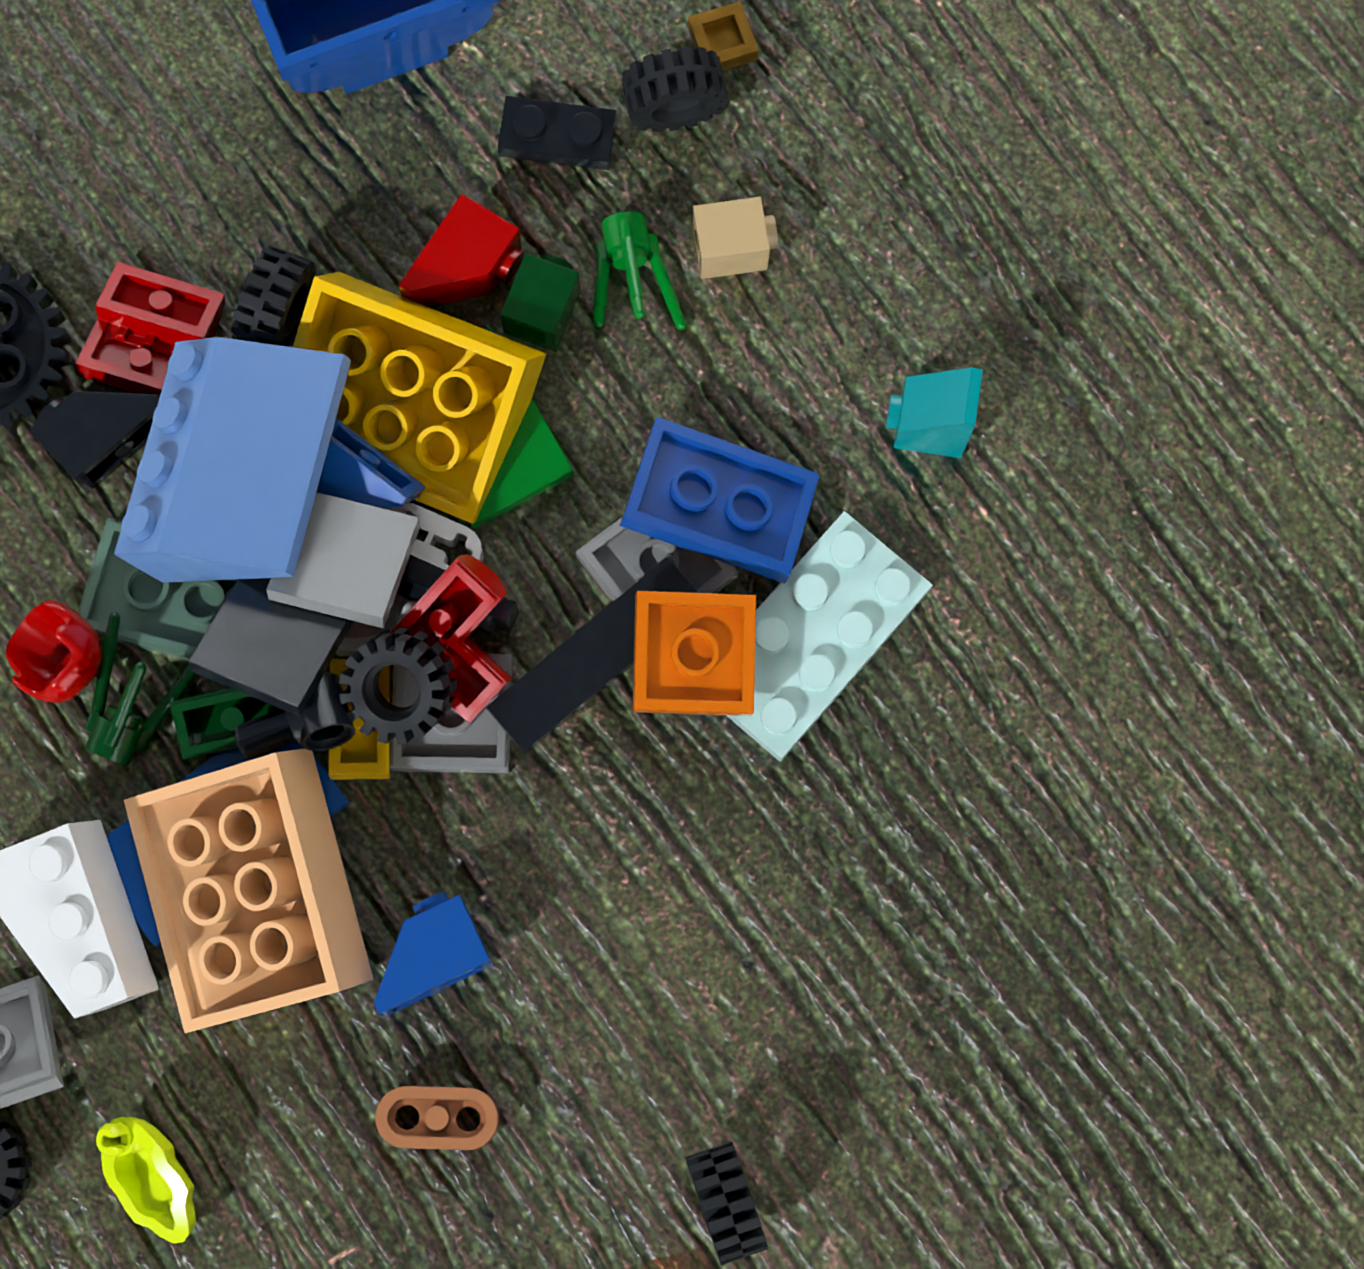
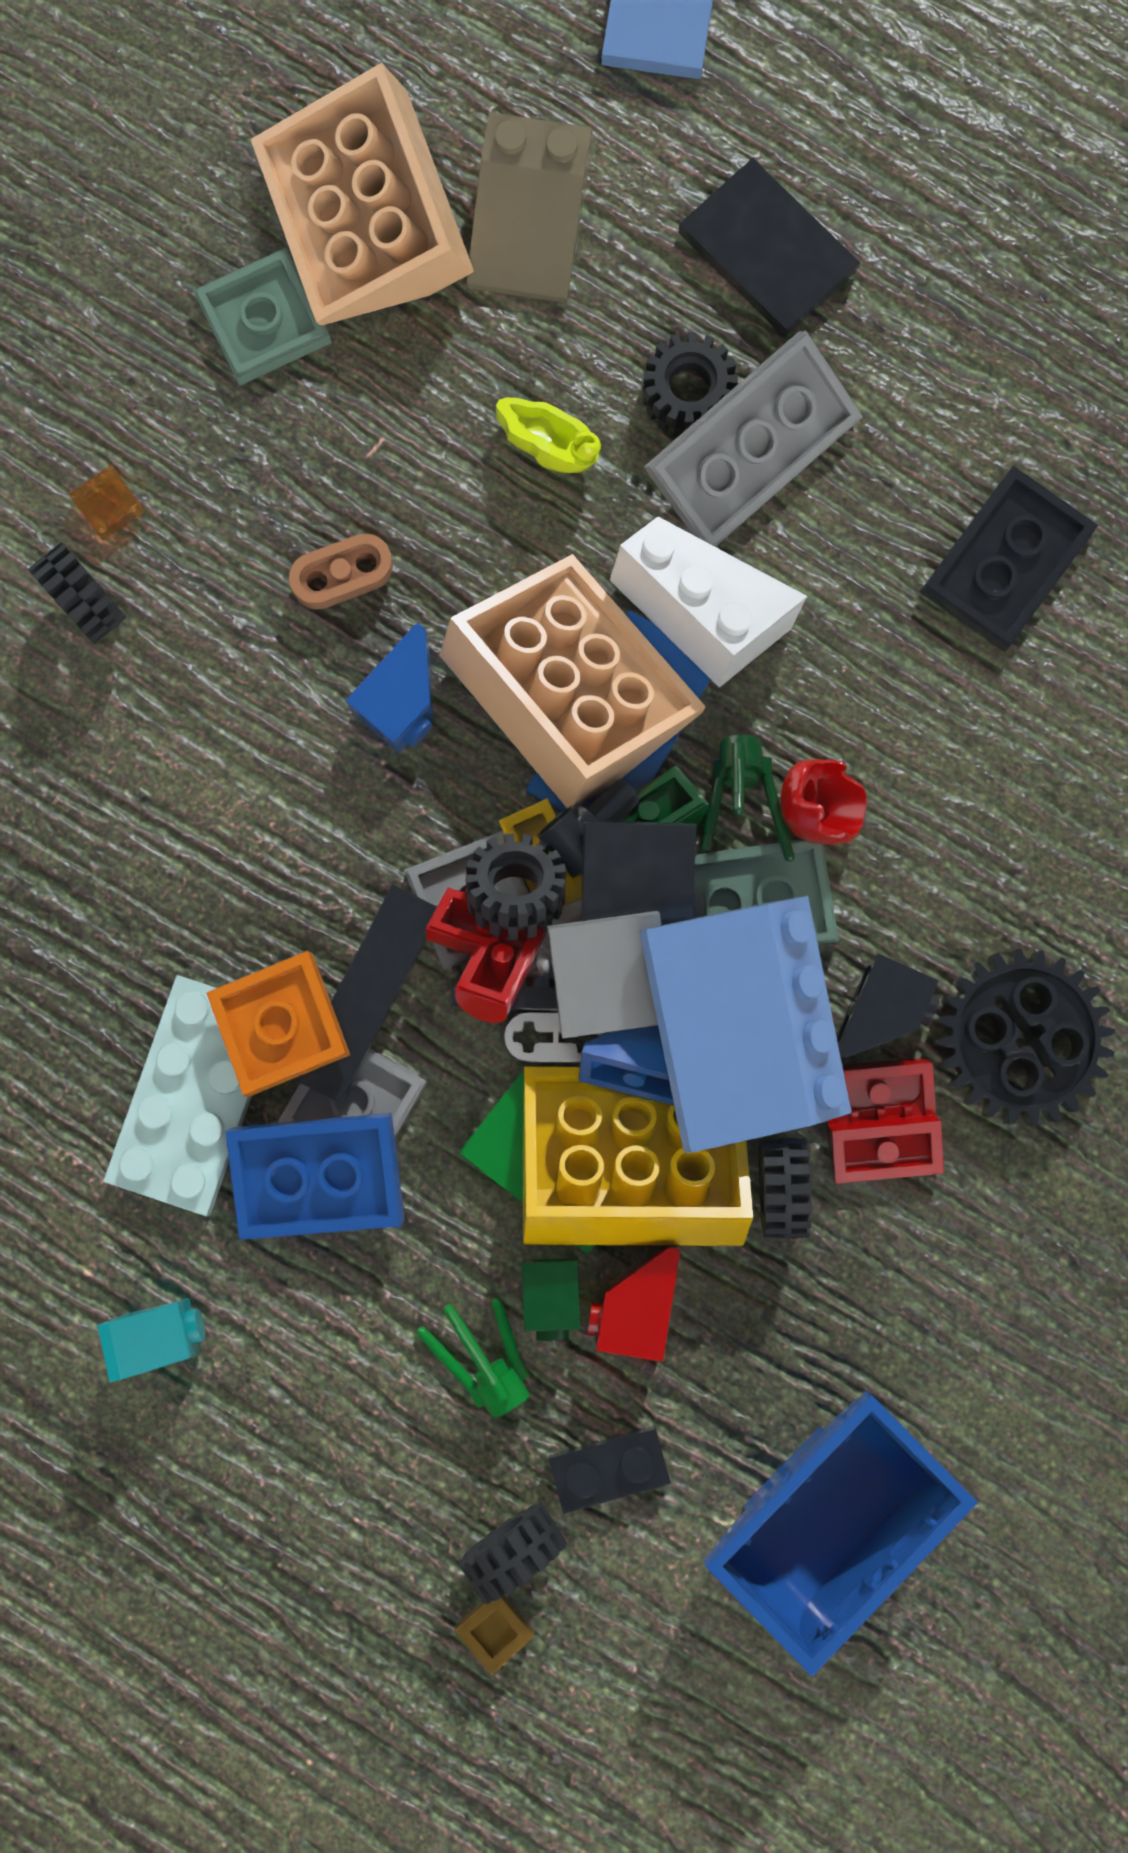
camera: 160 degrees right, 5 degrees up
tan brick [692,196,778,279] -> none

